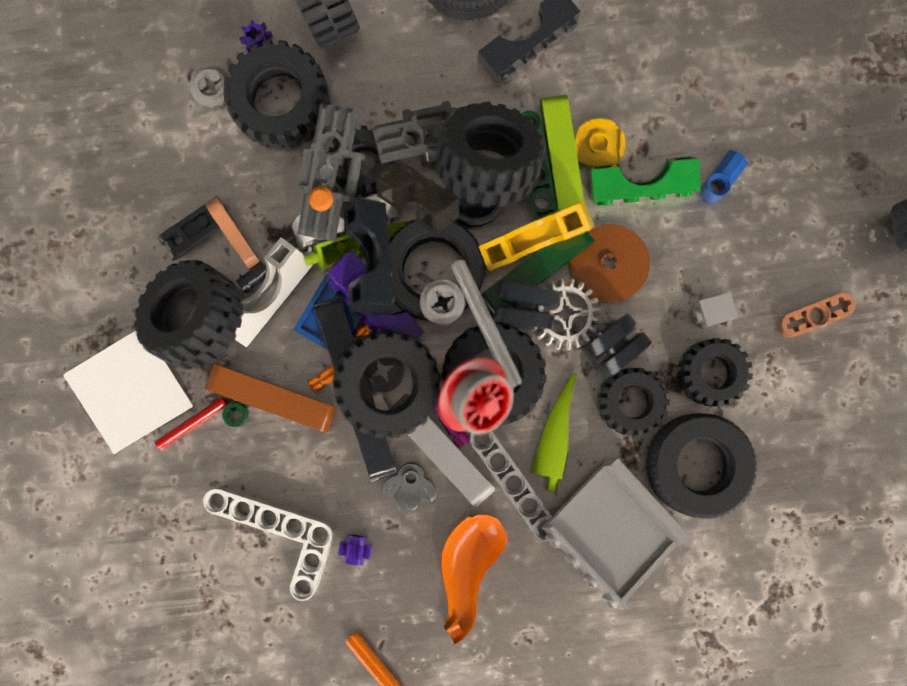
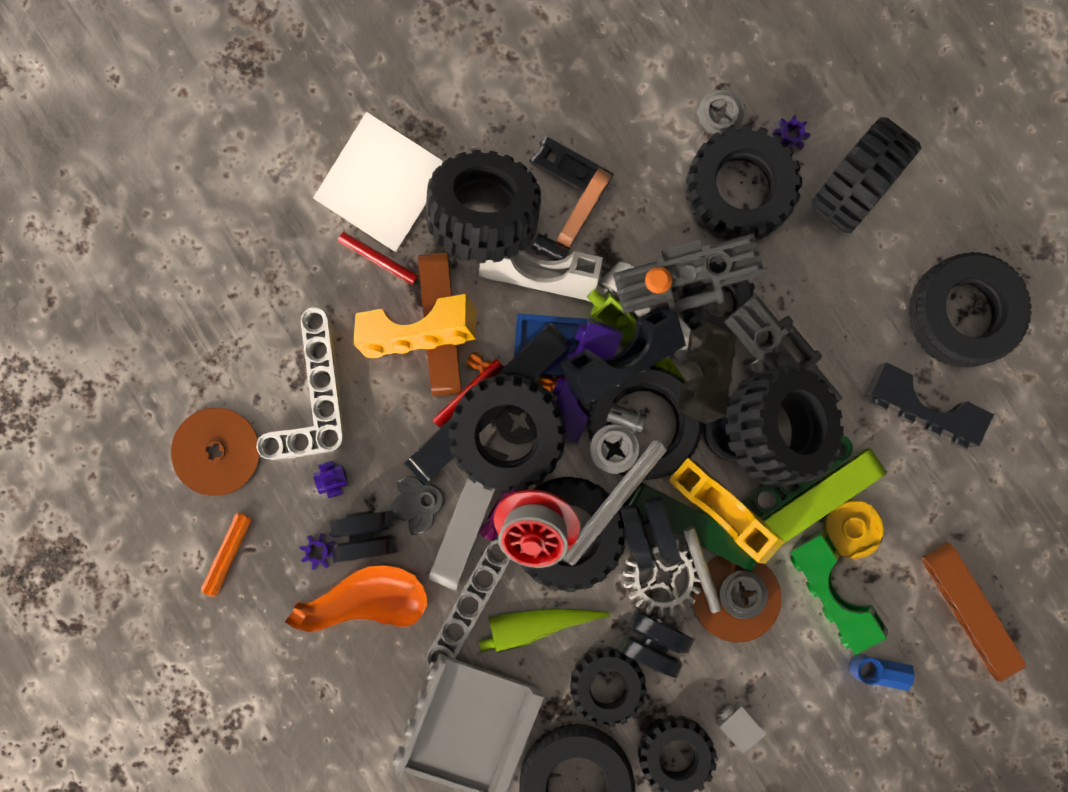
camera: 60 degrees right, 0 degrees up
dark green bush [222,403,249,427] -> none
none -> dark orange piece [171,408,260,496]
none -> dark purple gear [299,533,336,570]
none -> black wheel [327,510,399,563]
none -> yellow arch [354,294,477,358]
none -> red bar [432,359,504,428]
none -> dark grey pin [607,403,647,433]
none -> light grey bar [683,526,722,613]
none -> dark grey gear [720,571,768,619]
none -> dark orange beam [921,542,1026,683]

